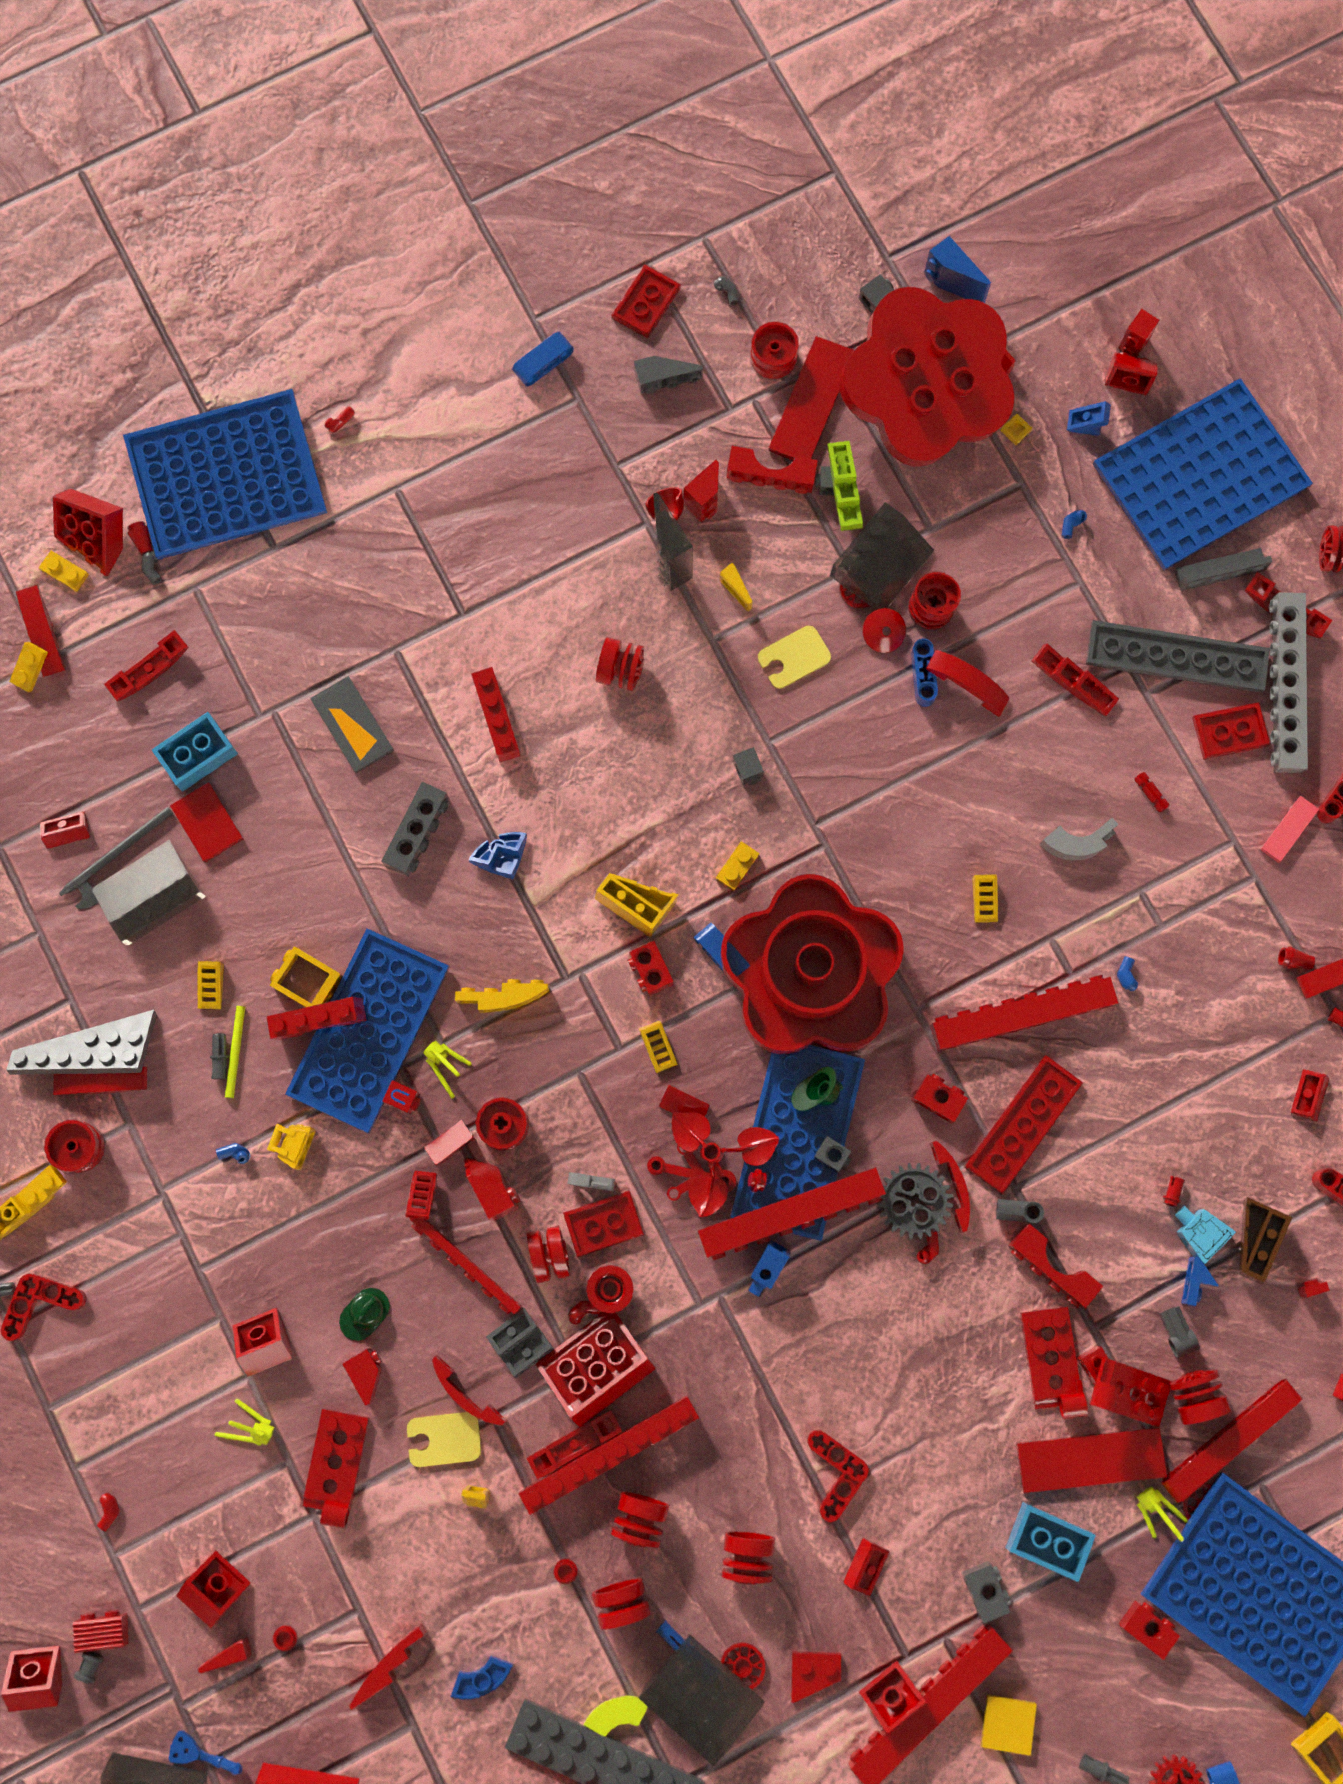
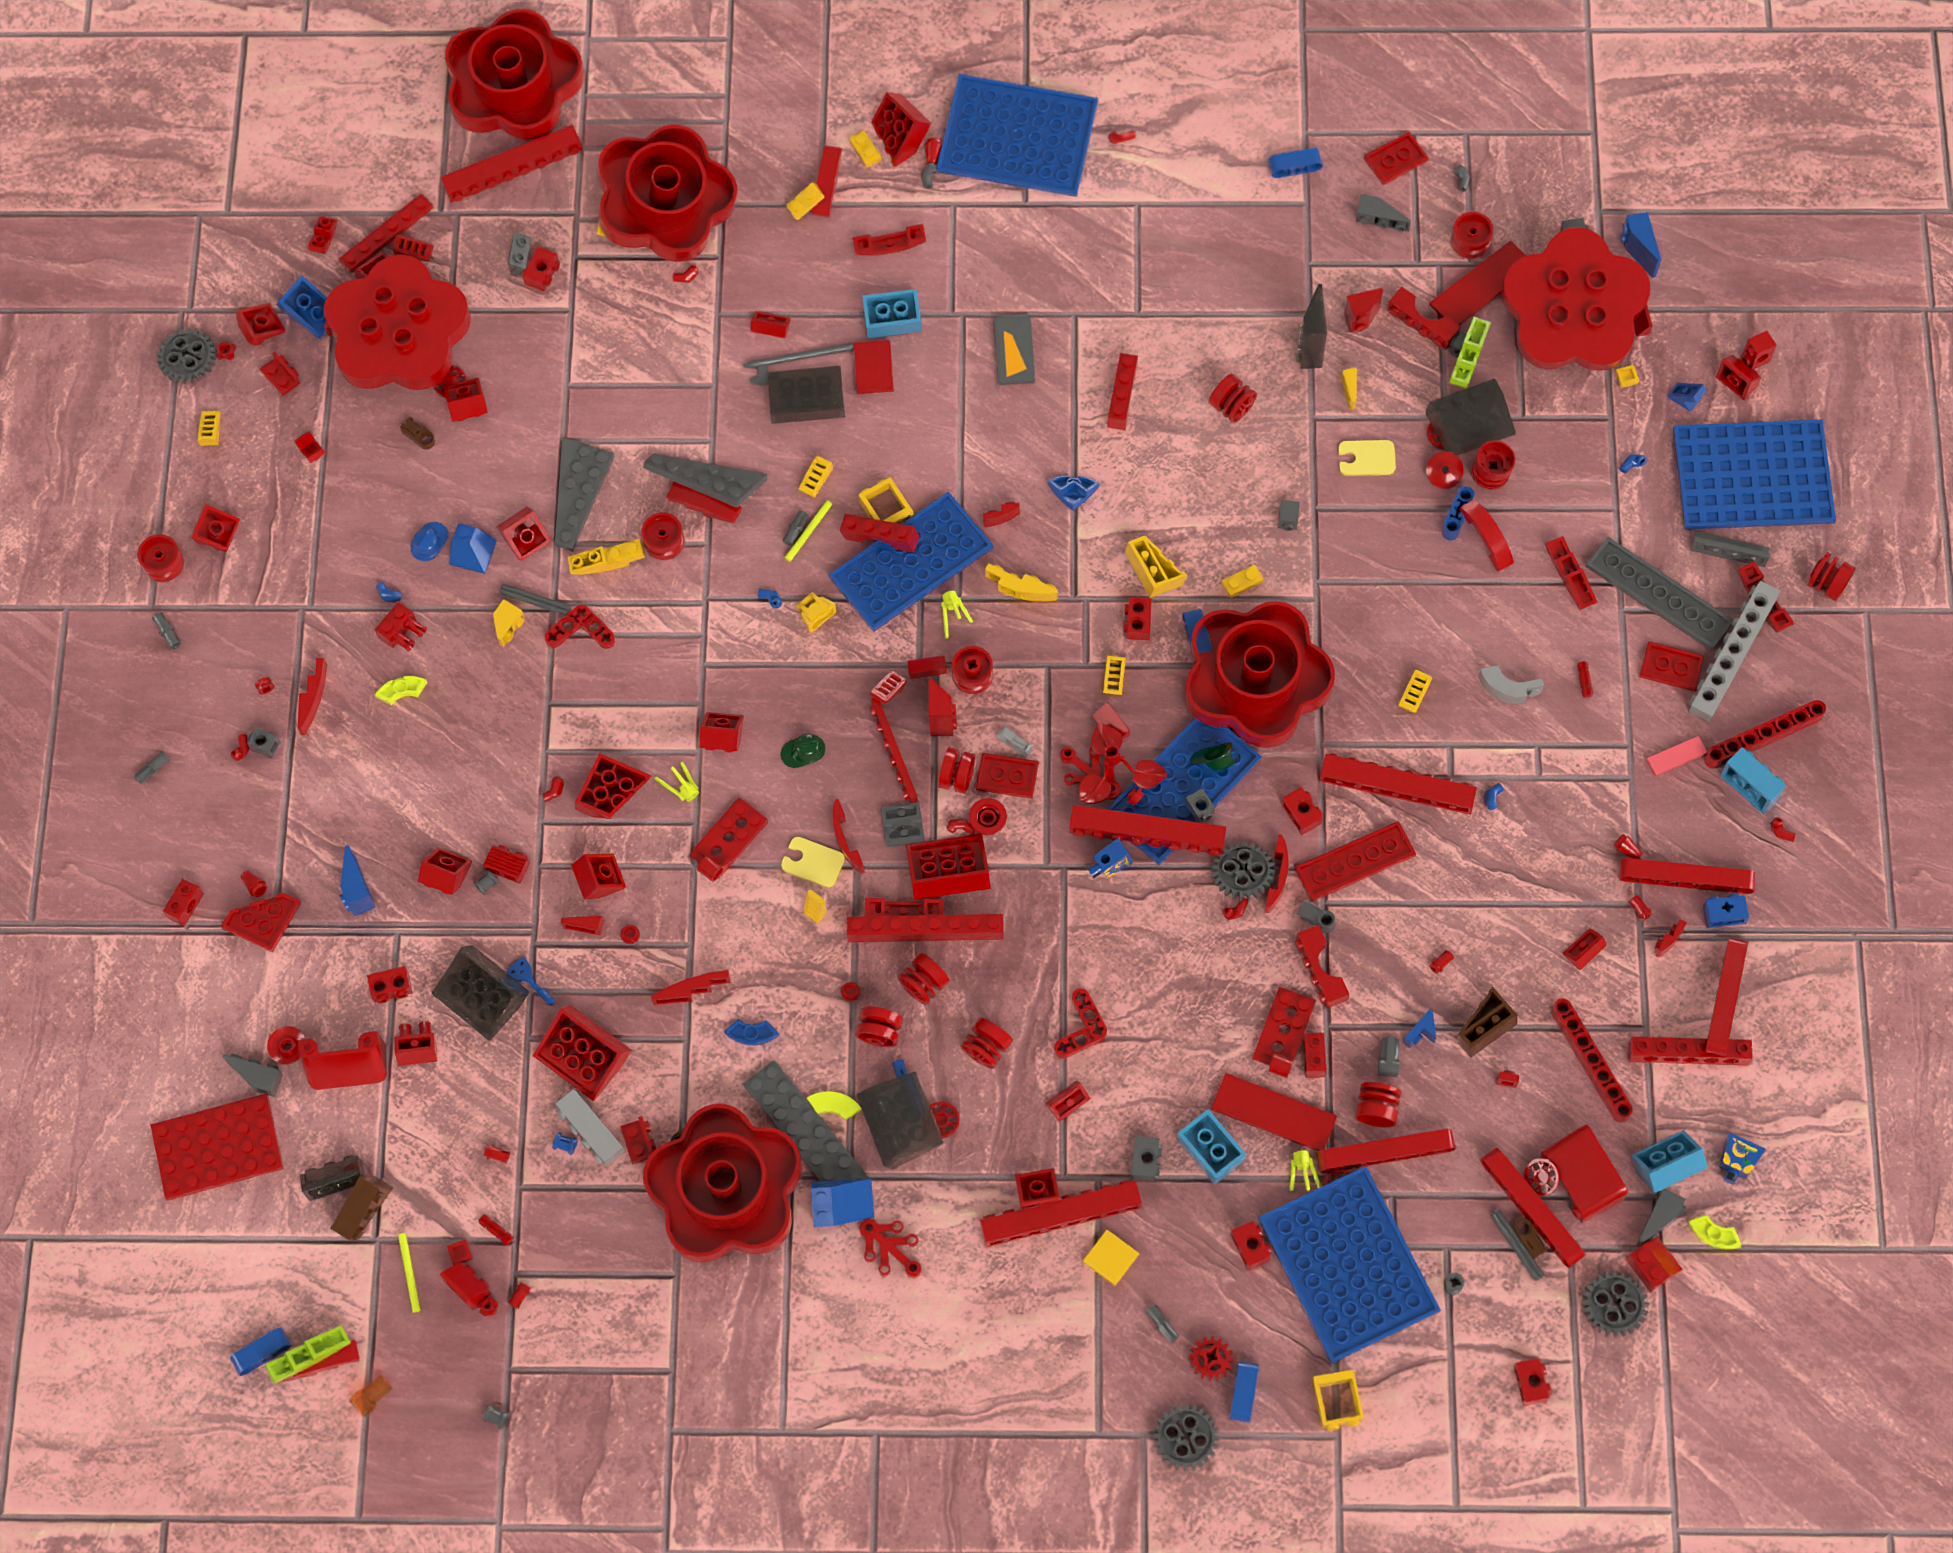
camera: 30 degrees right, 10 degrees down
red slope [342,1348,382,1406] -> none
dark grey brick [381,781,450,877] -> none
red brick [382,1080,421,1114] -> none
red helmet [645,487,684,524] -> none
red wing [791,1651,841,1703] -> none
red hinge [1090,1357,1172,1427] -> none
medium azure torso [1175,1206,1236,1264] -> none
none -> red wedge [575,753,652,819]
none -> red slope [983,502,1020,528]

